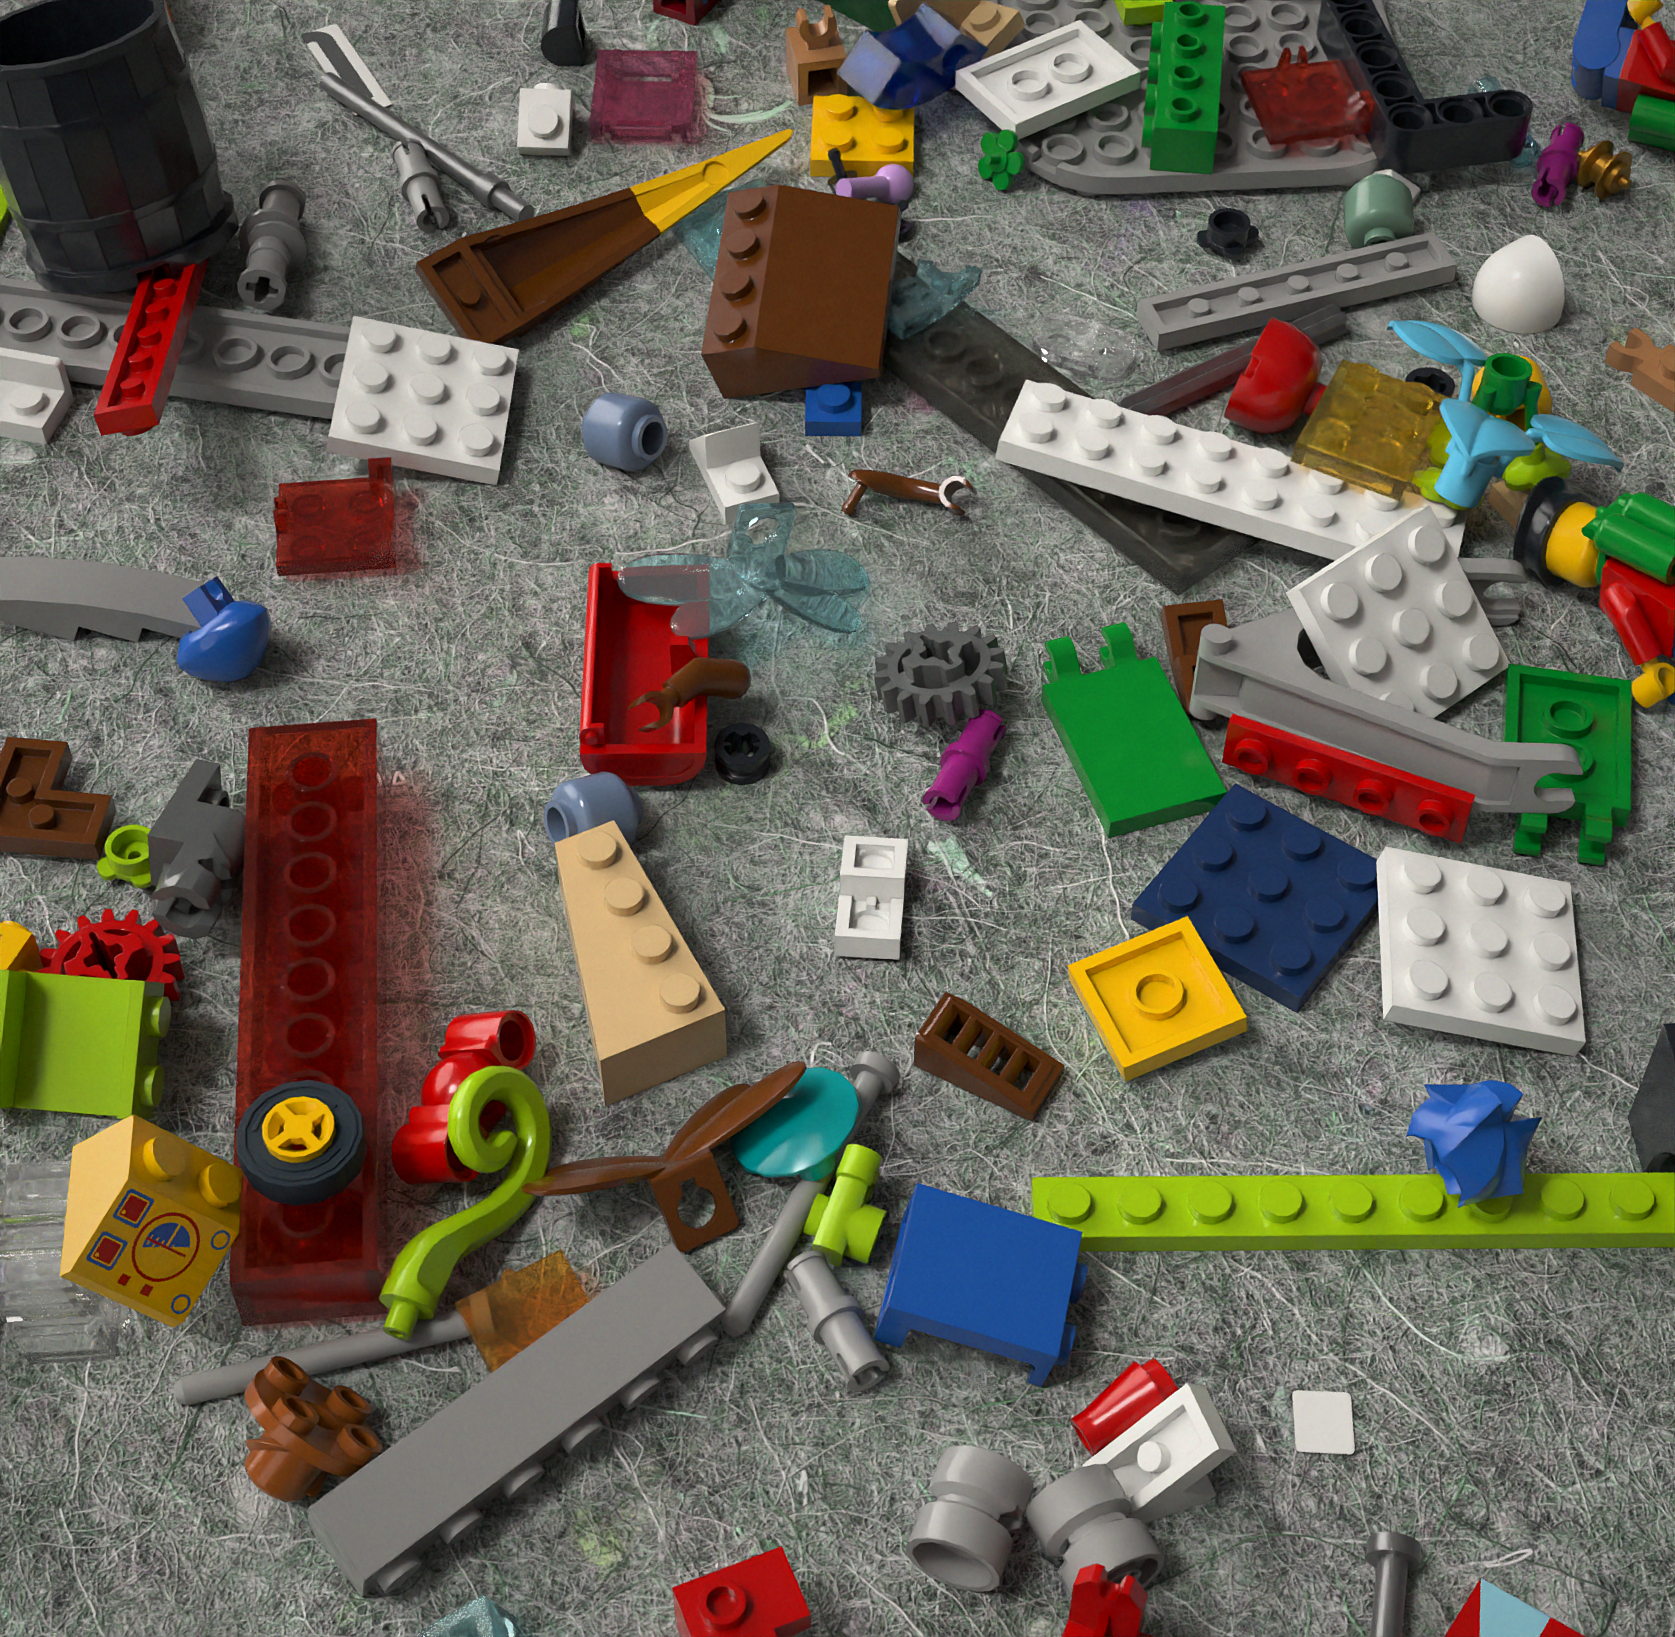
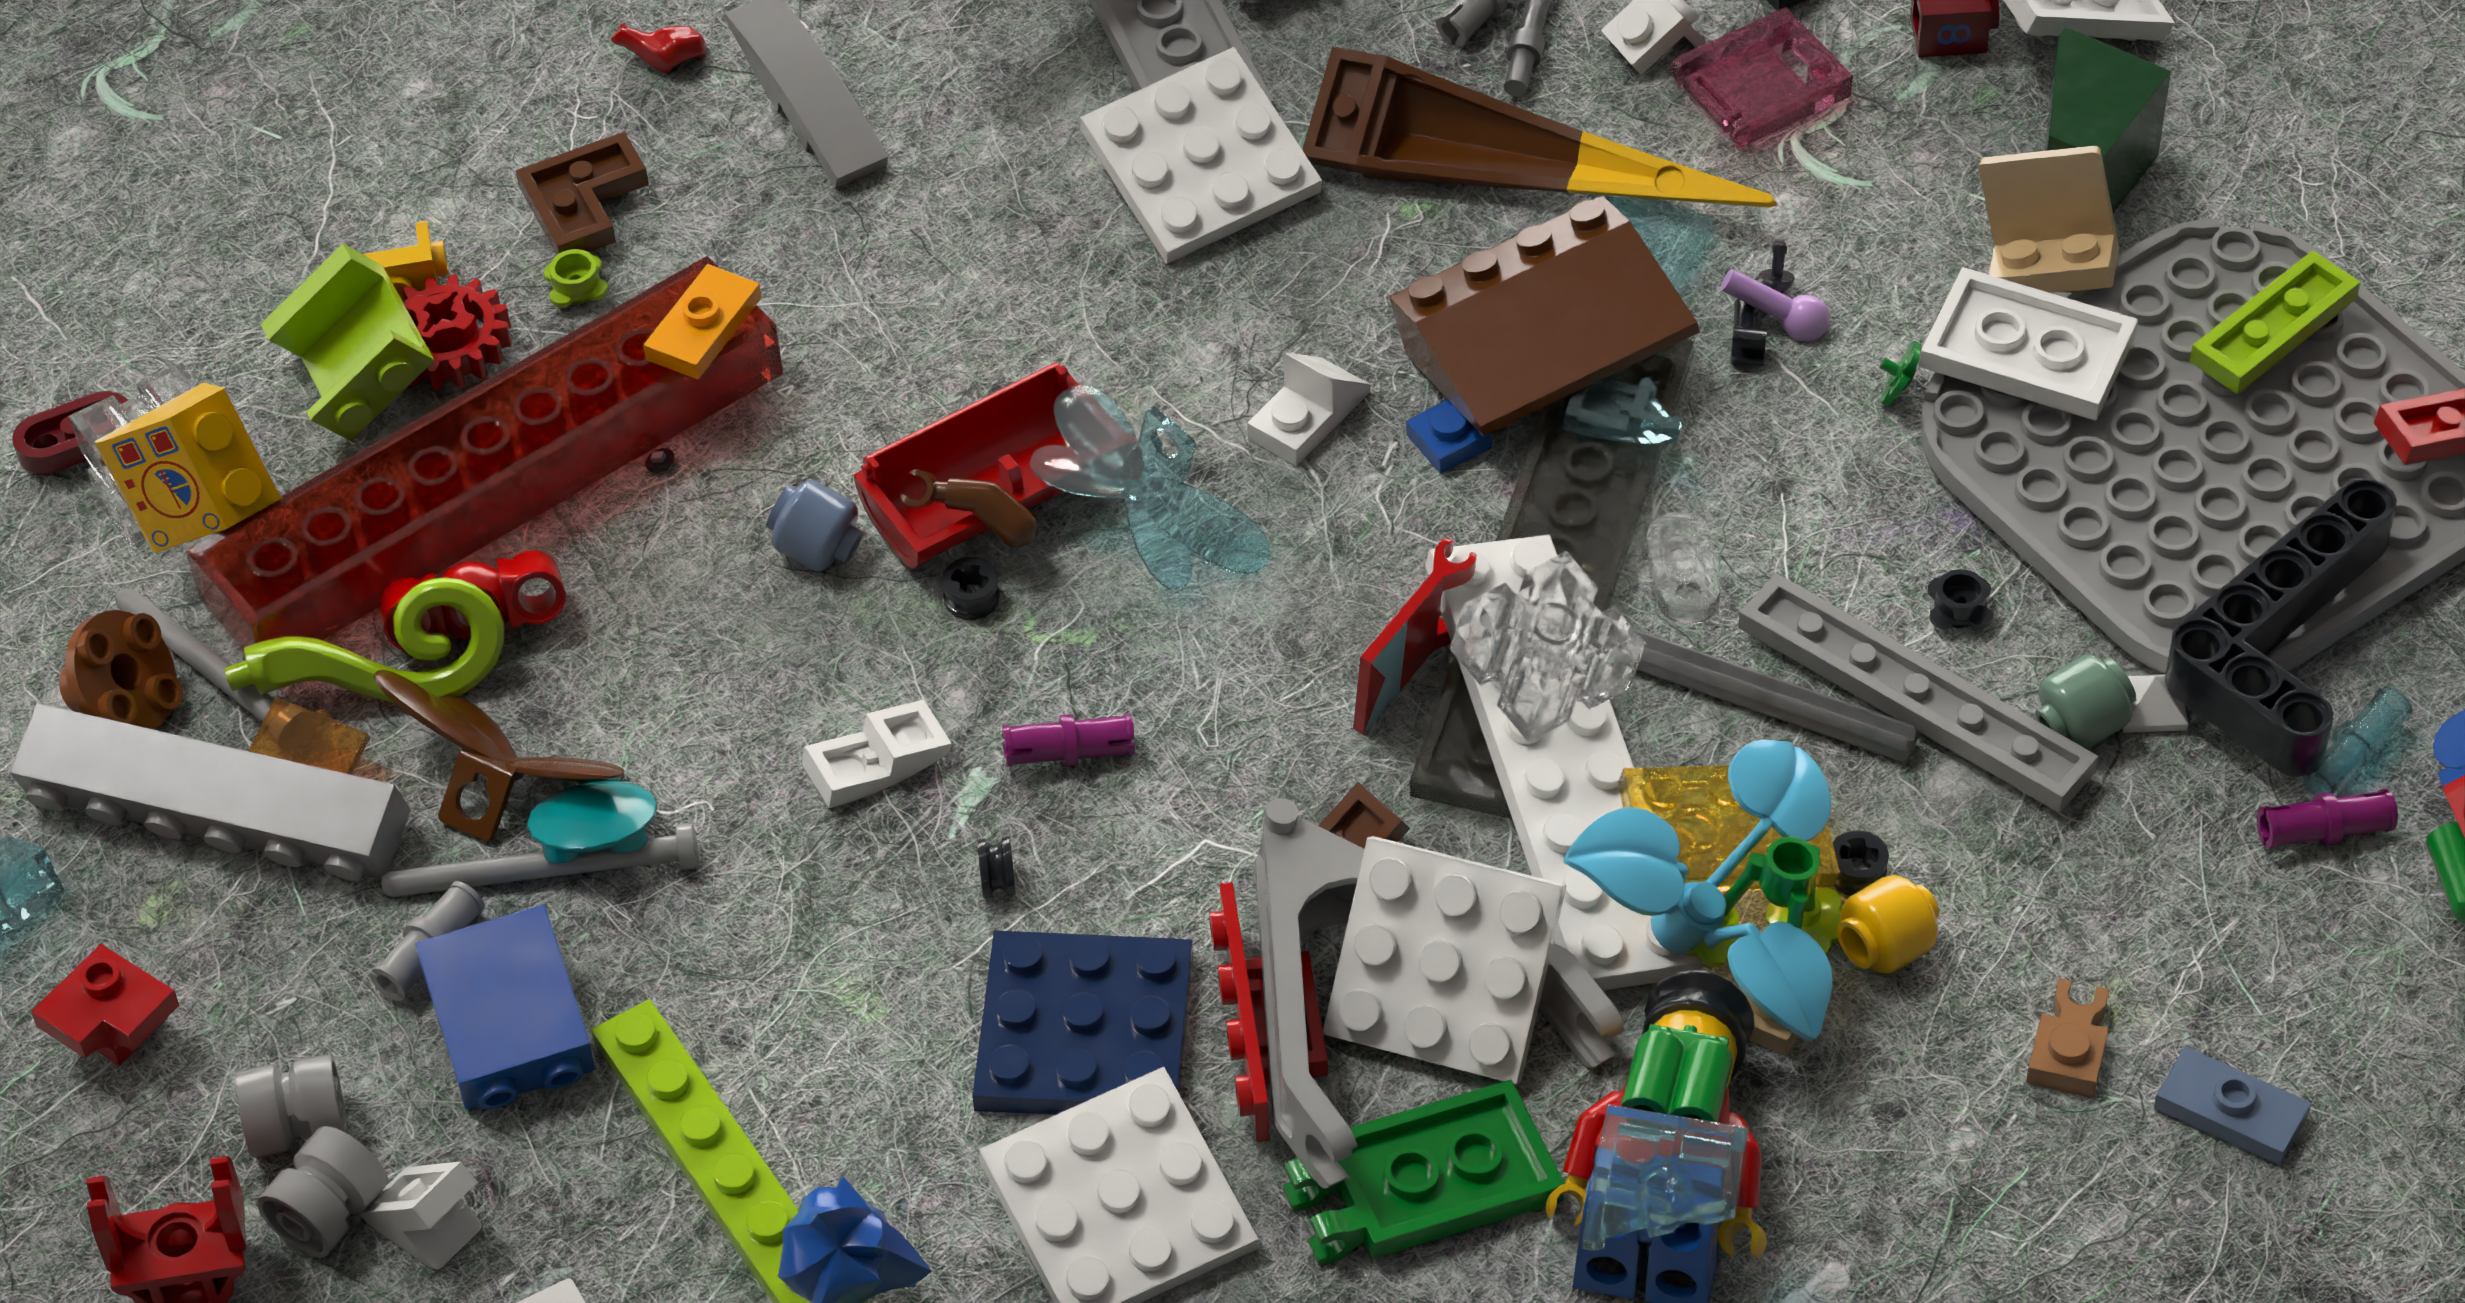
camera: 60 degrees right, 0 degrees up
dark grey plate [147,759,252,939] -> none
blue piece [177,576,272,682] -> none
black wheel [236,1080,368,1206] -> none
clear red piece [273,457,396,576] -> none
tan wedge [554,820,728,1106] -> none
sand blue head [581,392,667,471] -> none
medium nougat brick [785,5,847,106] -> none
lime plate [803,1144,887,1266] -> none
yellow plate [810,94,915,177] -> none
clear blue brick [837,2,989,110] -> none
reddish brown piece [841,469,977,516] -> none
dark grey gear [873,622,1008,727] -> none
reddish brown slope [914,992,1065,1122] -> none
green tile [1041,622,1227,838] -> none
yellow plate [1067,916,1247,1082] -> none
red cone [1070,1358,1178,1457] -> none
green brick [1141,1,1226,175] -> none
red cylinder [1224,317,1328,434] -> none
clear red piece [1241,45,1375,145] -> none
white helmet [1472,235,1565,334] -> none
pearl gold wheel [1576,140,1632,199] -> none
none -> light orange plate [643,264,762,379]
none -> black piece [645,448,675,473]
none -> black bush [977,836,1016,898]
none -> red flag [1353,538,1477,735]
none -> clear brick [1450,551,1647,742]

